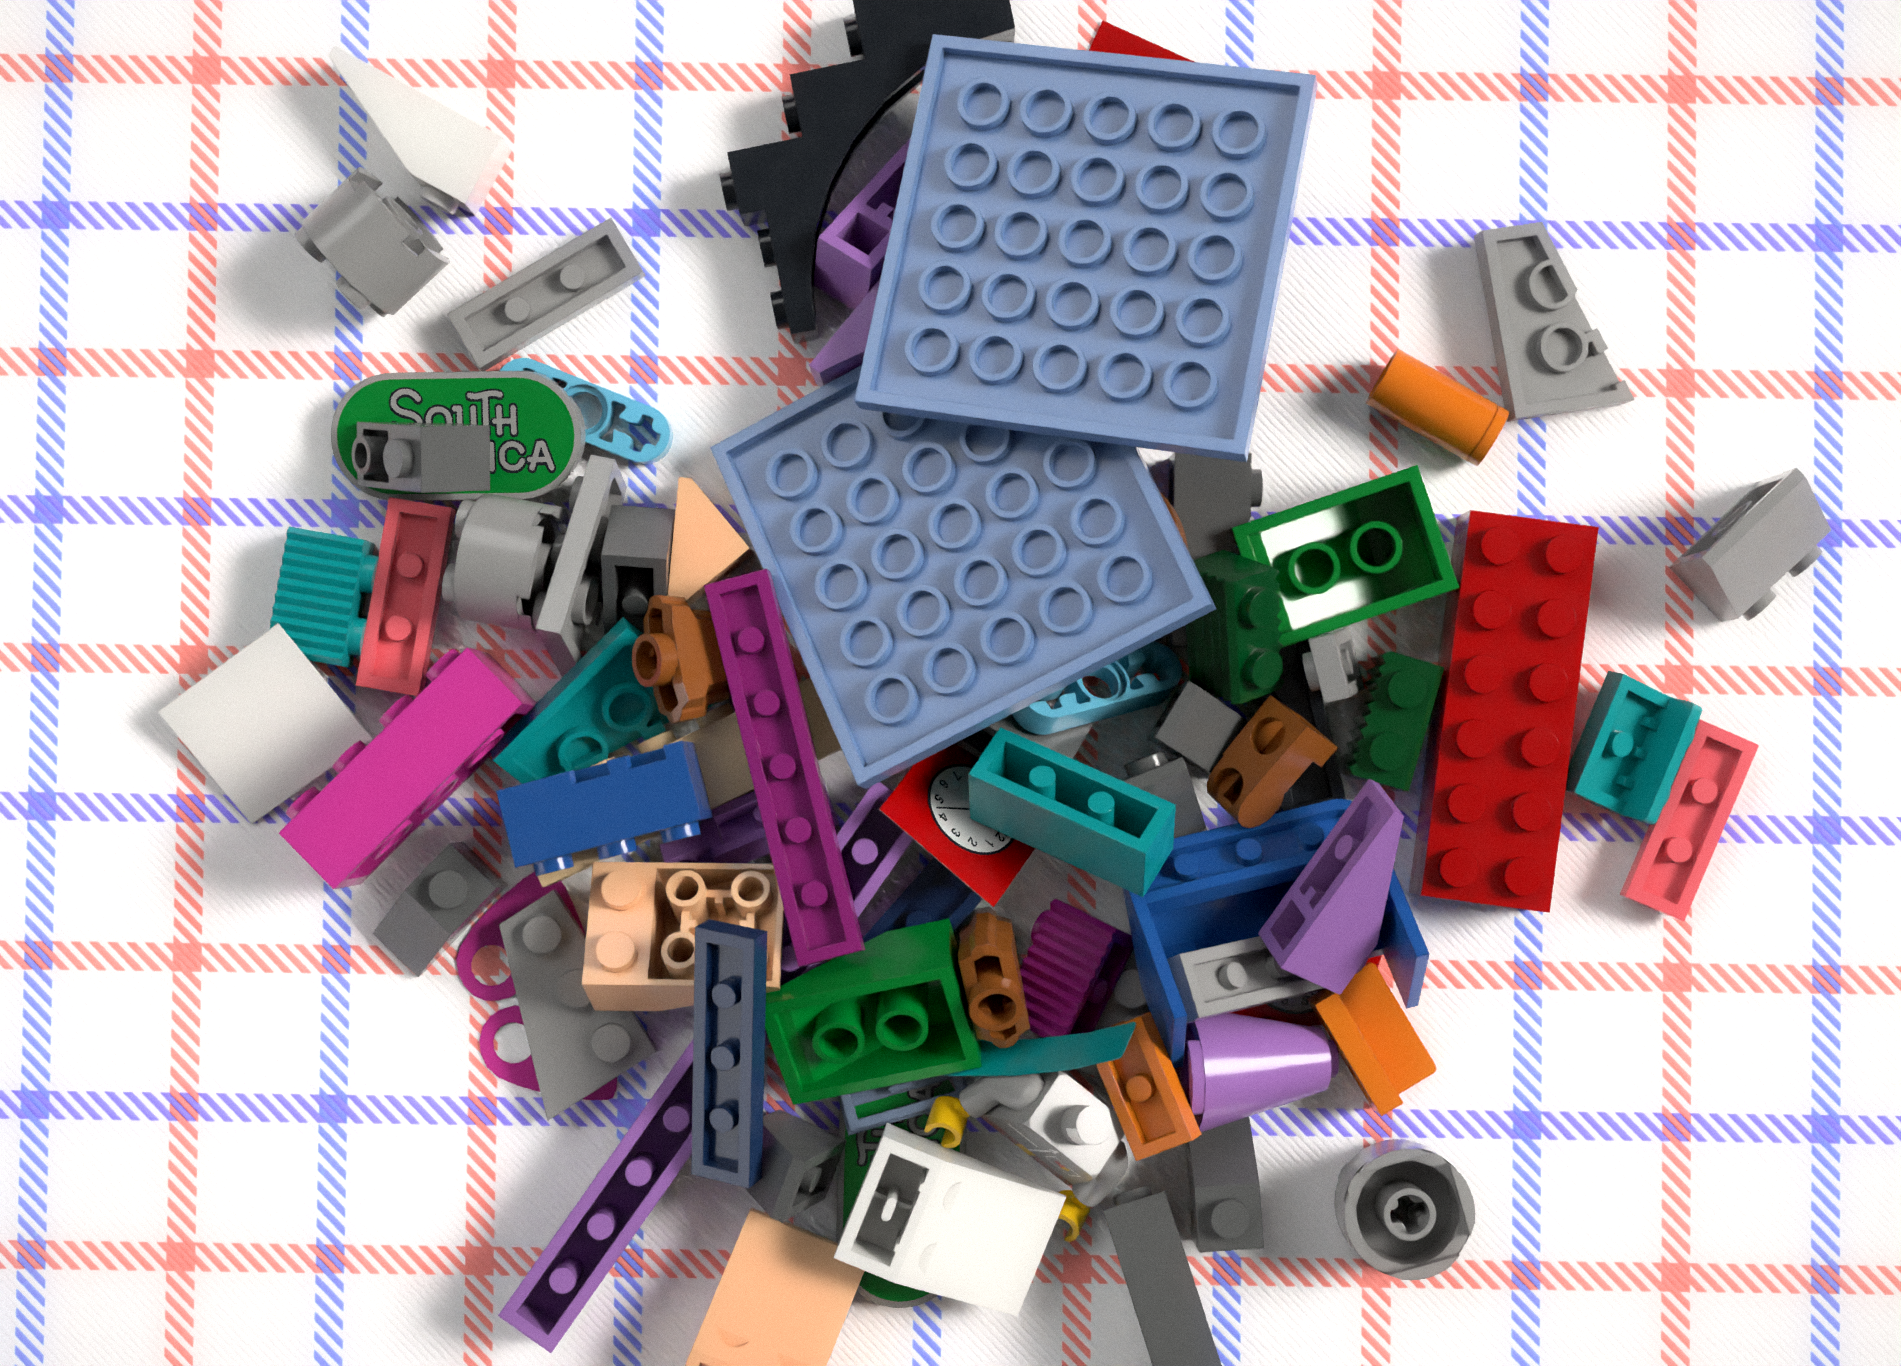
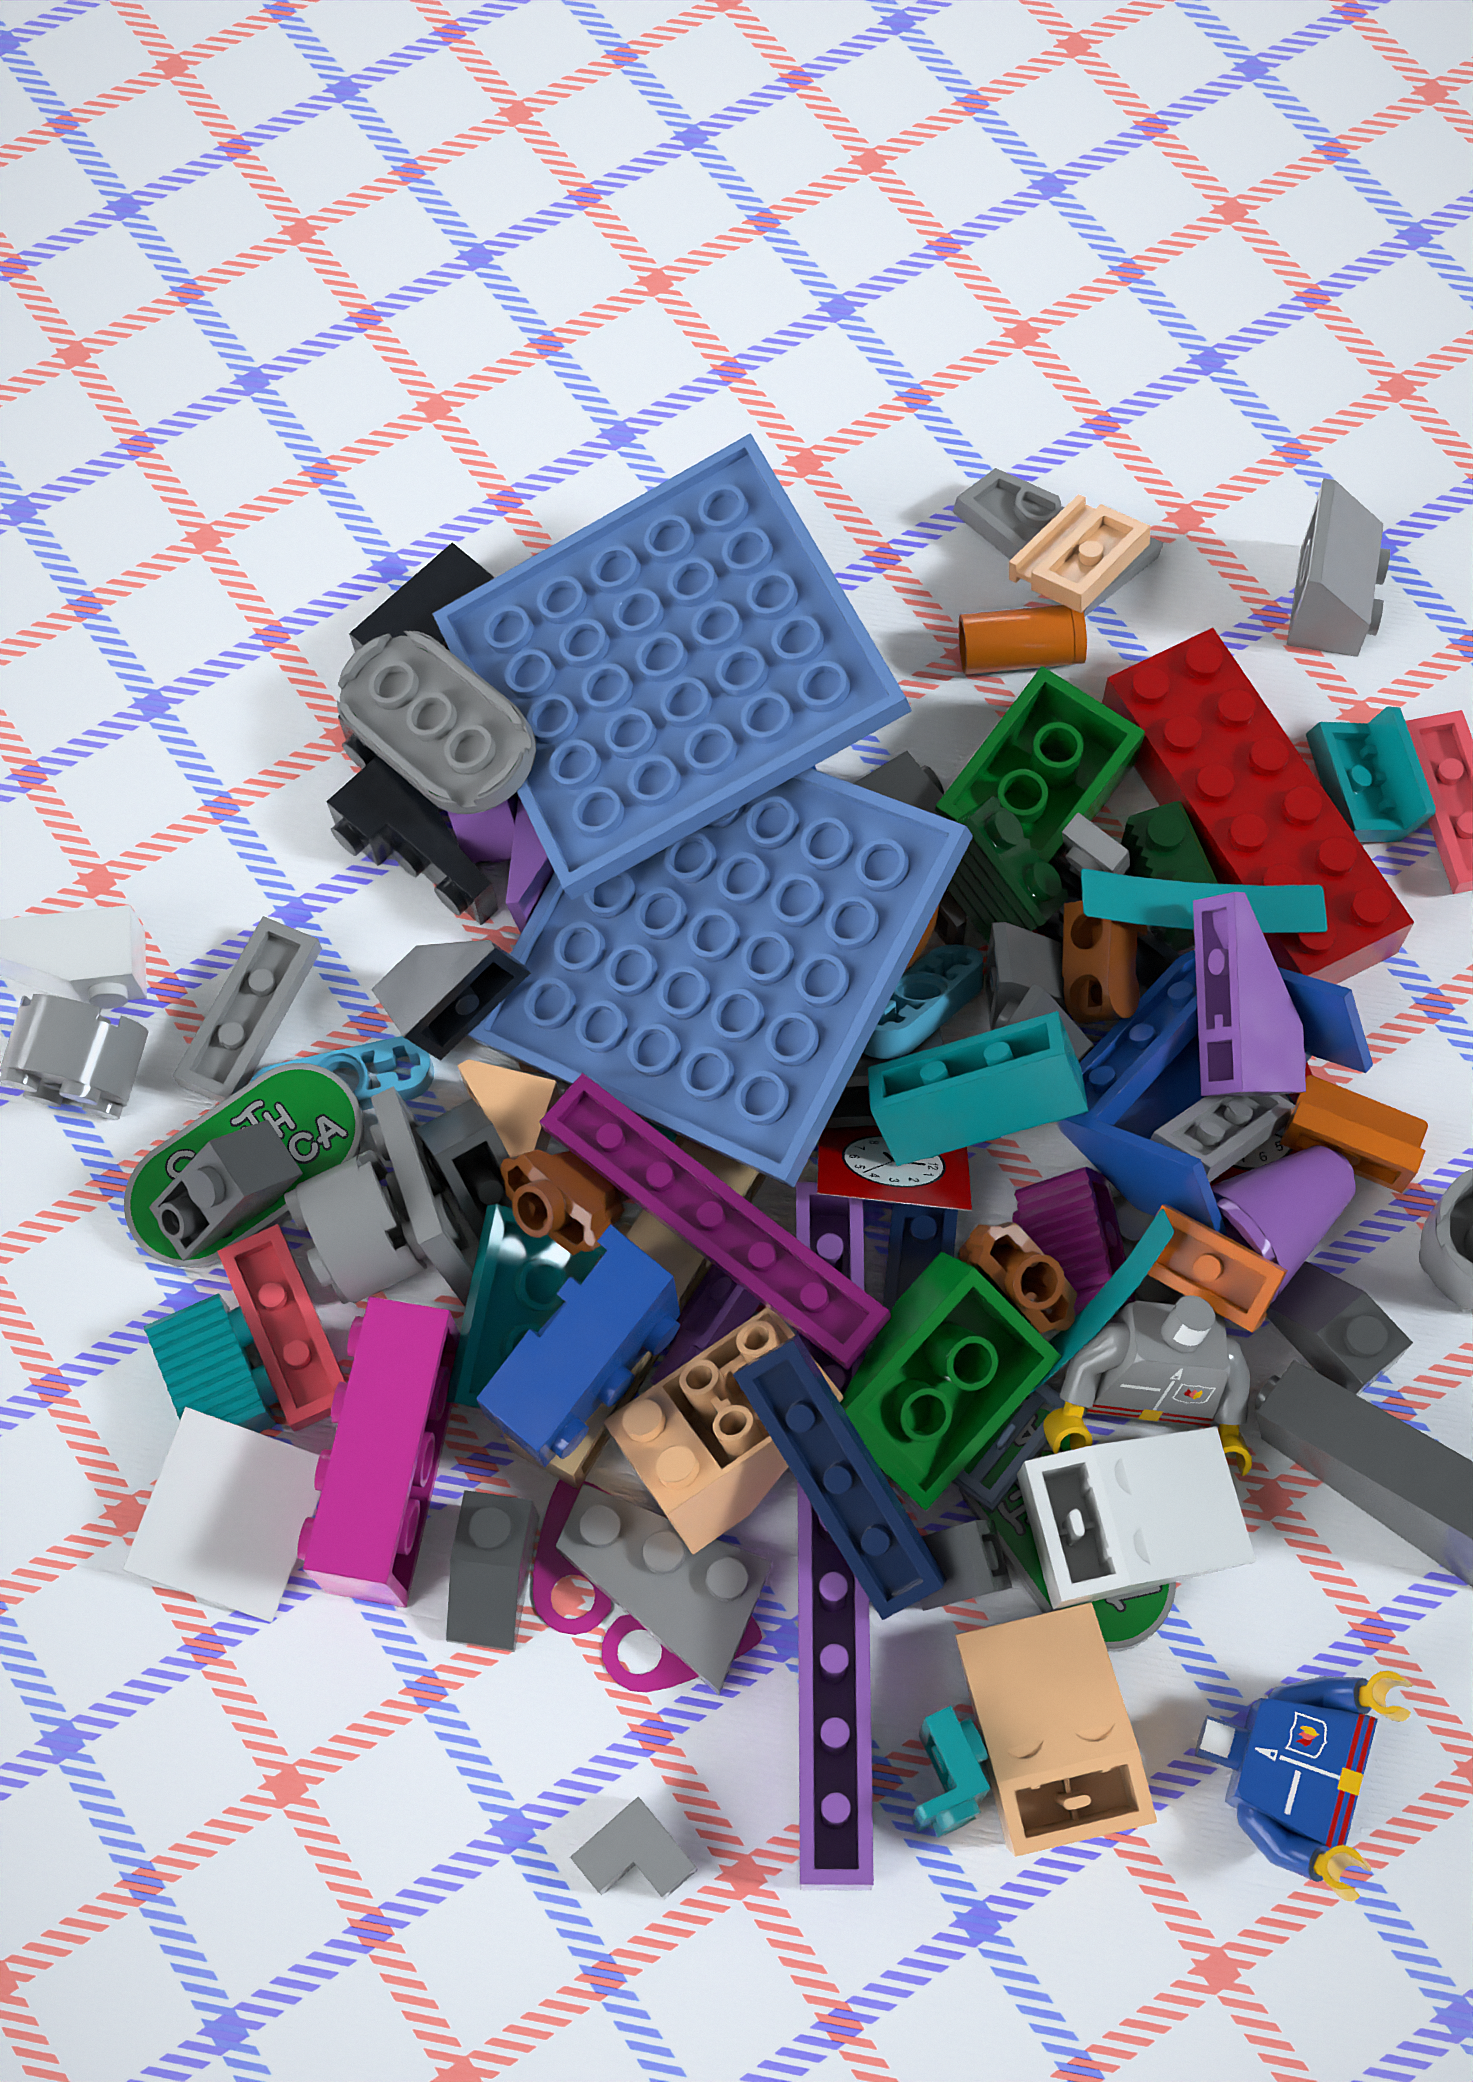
camera: 35 degrees left, 20 degrees down
none -> light grey tile [336,631,536,814]
none -> slope [371,940,531,1061]
none -> light grey piece [570,1796,698,1900]
none -> teal bracket [911,1706,990,1838]
none -> light nougat plate [1009,494,1151,613]
none -> teal sticker [1081,869,1328,933]

